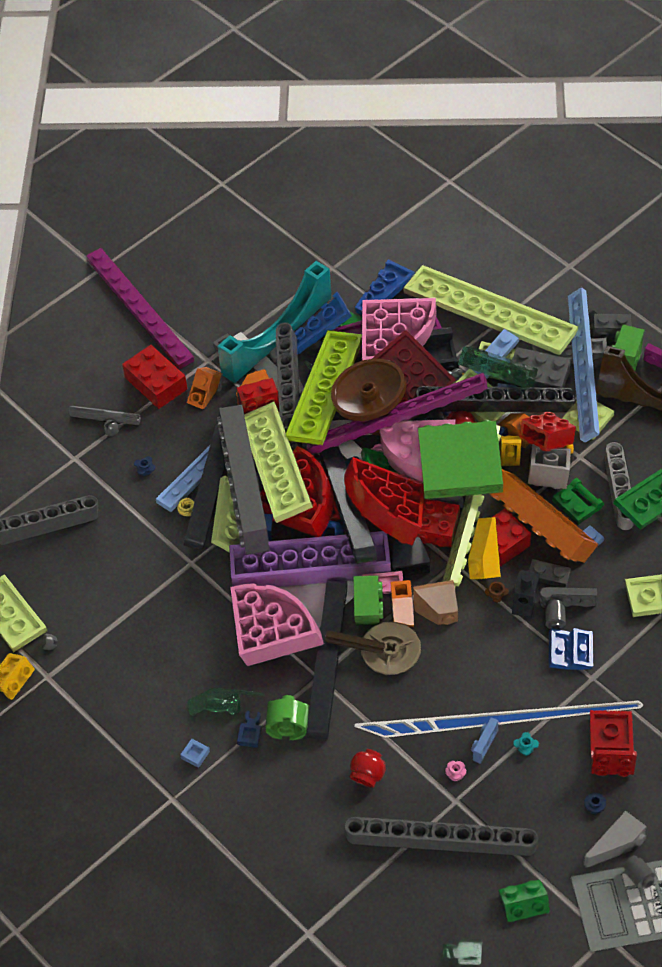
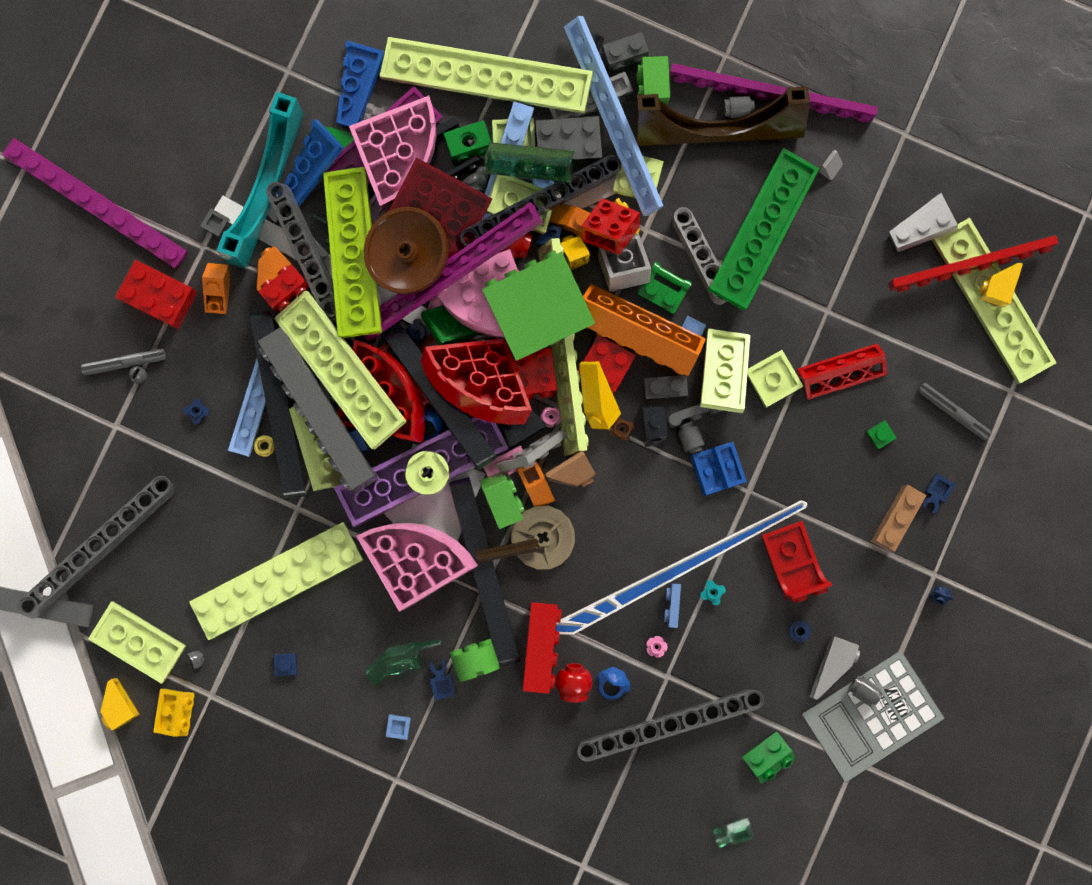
camera: 30 degrees left, 30 degrees up
none -> yellowish green plate [189,522,363,640]
none -> dark blue plate [274,653,298,676]
none -> yellowish green plate [406,451,449,495]
none -> green brick [444,120,493,163]
none -> light grey wing [497,429,567,472]
none -> red brick [523,602,562,694]
none -> bright pink plate [540,407,561,428]
none -> blue piece [596,667,631,700]
none -> yellowish green plate [700,329,750,413]

